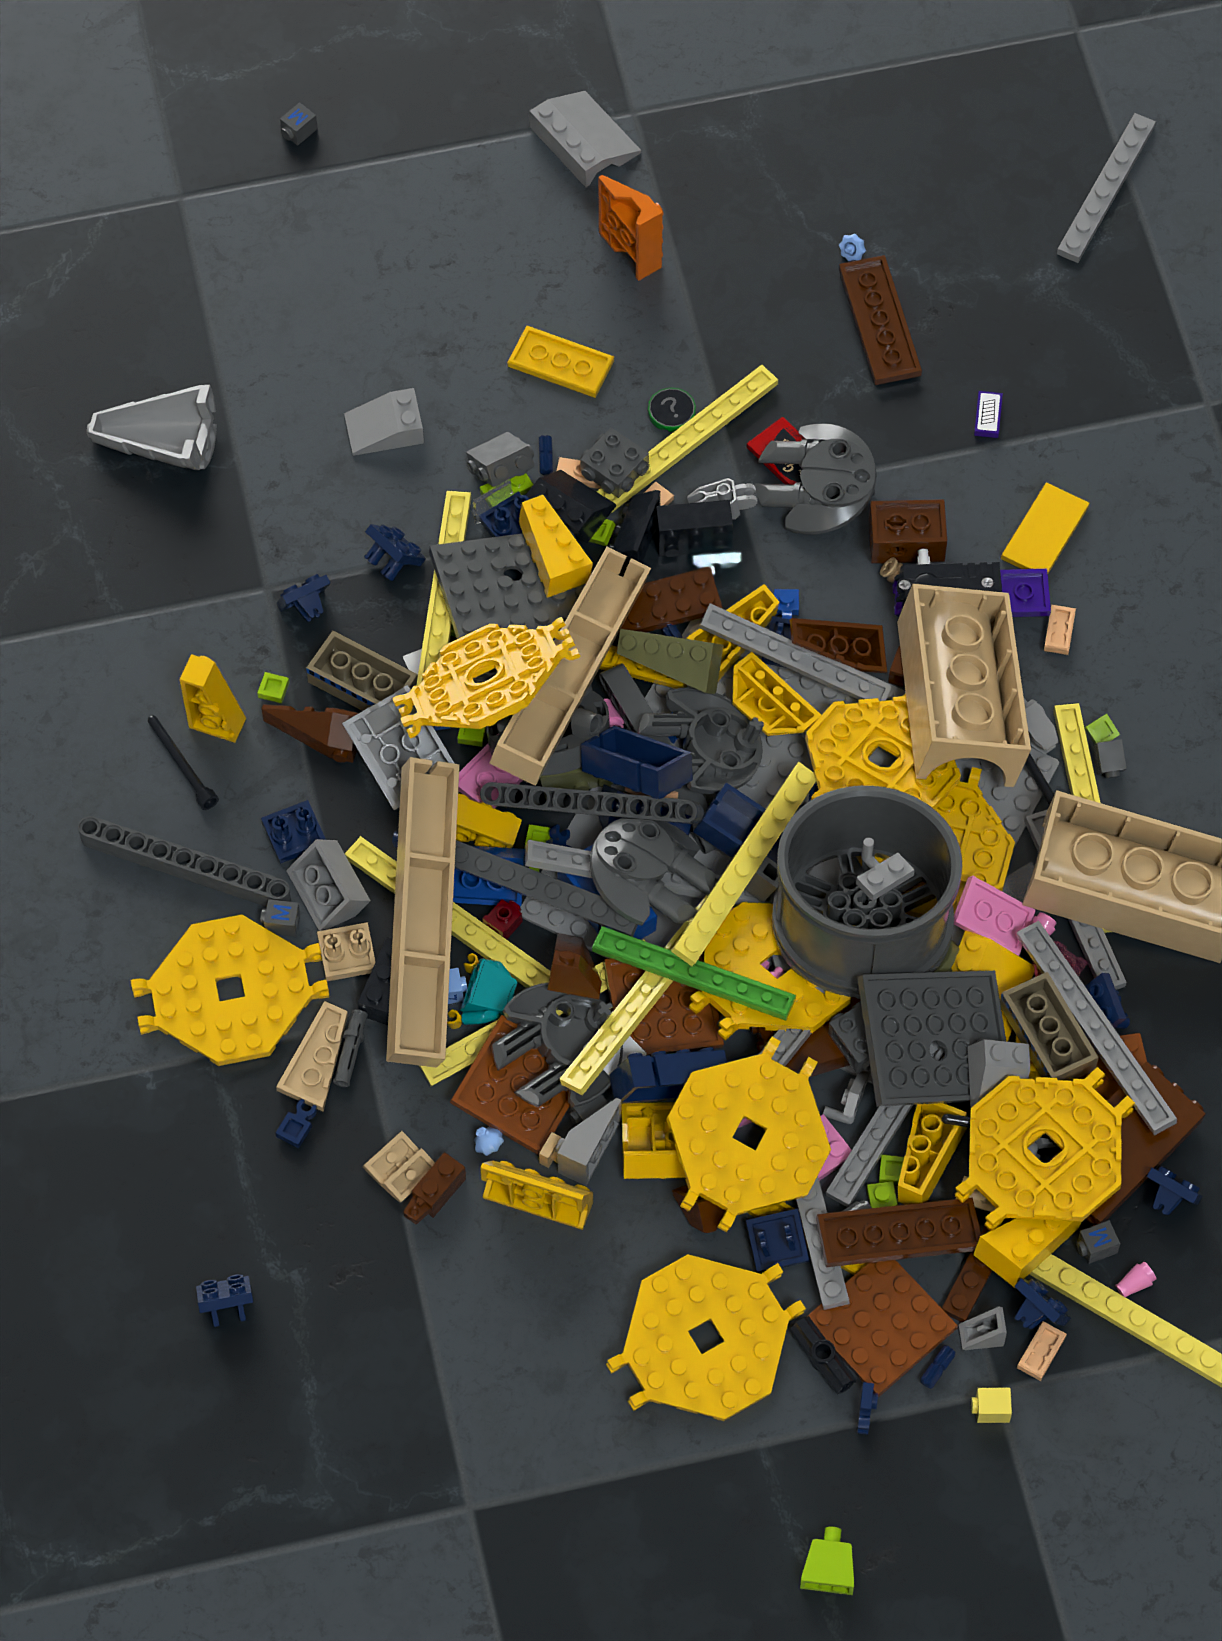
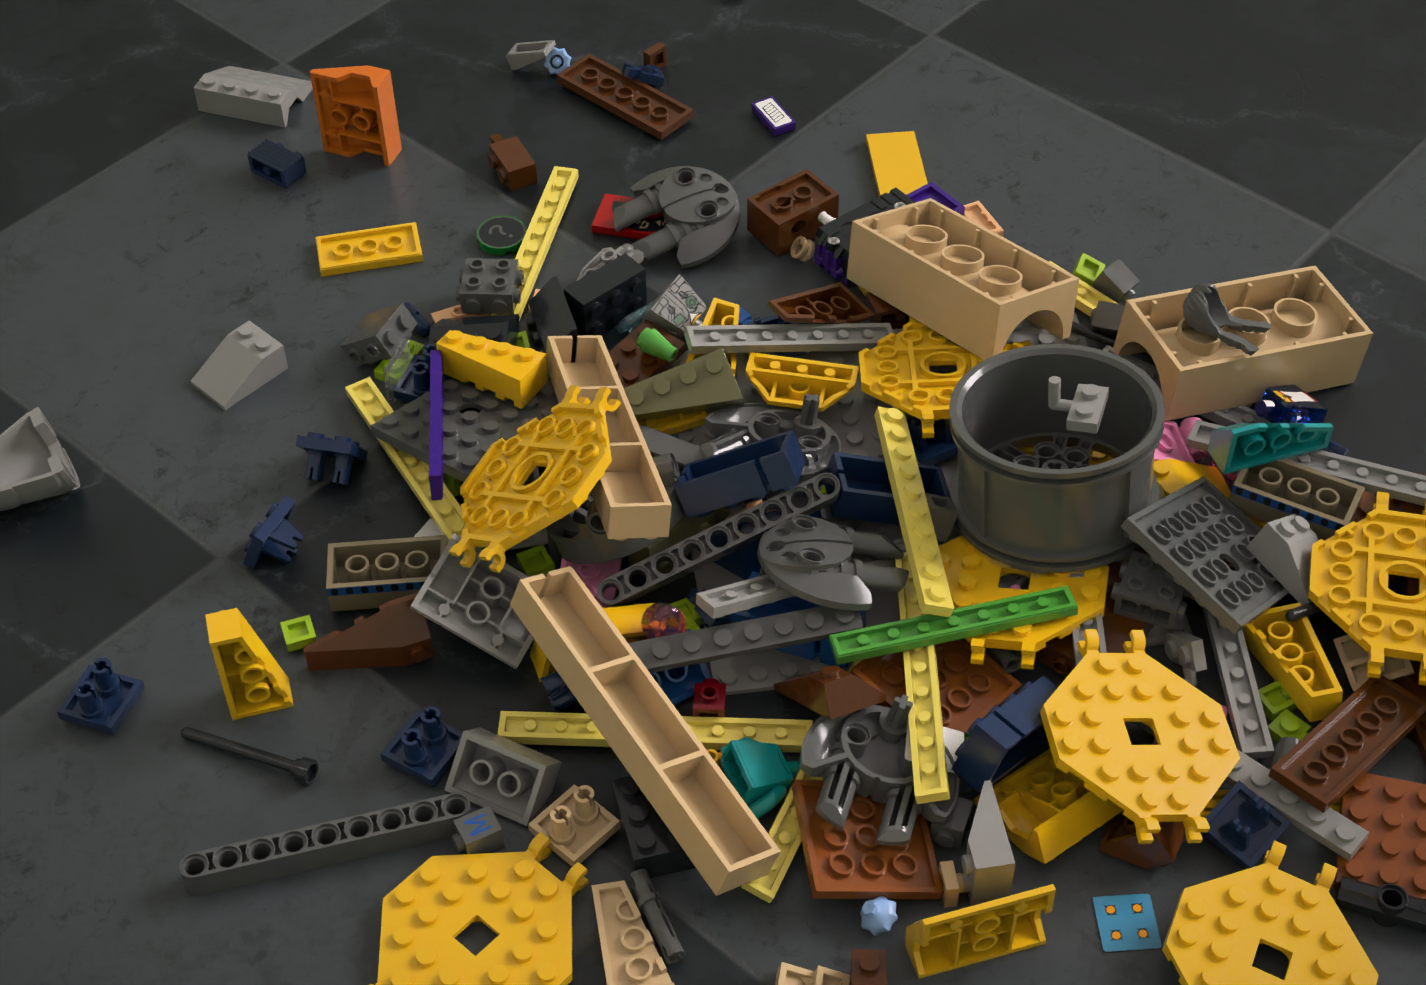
camera: 35 degrees left, 15 degrees down
none -> dark blue plate [57,658,145,735]
none -> dark blue brick [247,139,306,188]
none -> dark purple tile [429,350,443,500]
none -> reddish brown hinge [488,133,538,192]
none -> light grey slope [506,40,556,70]
none -> dark blue plate [621,63,665,87]
none -> bright green cone [636,327,678,363]
none -> head [641,602,687,639]
none -> light grey torso [642,274,706,339]
none -> reddish brown plate [643,42,667,69]
none -> dark grey brick [1090,300,1125,337]
none -> dark azure sticker [1093,894,1162,952]
none -> dark grey hair [1183,282,1272,356]
none -> teal wedge [1207,423,1334,474]
none -> clear blue torso [1255,385,1328,423]

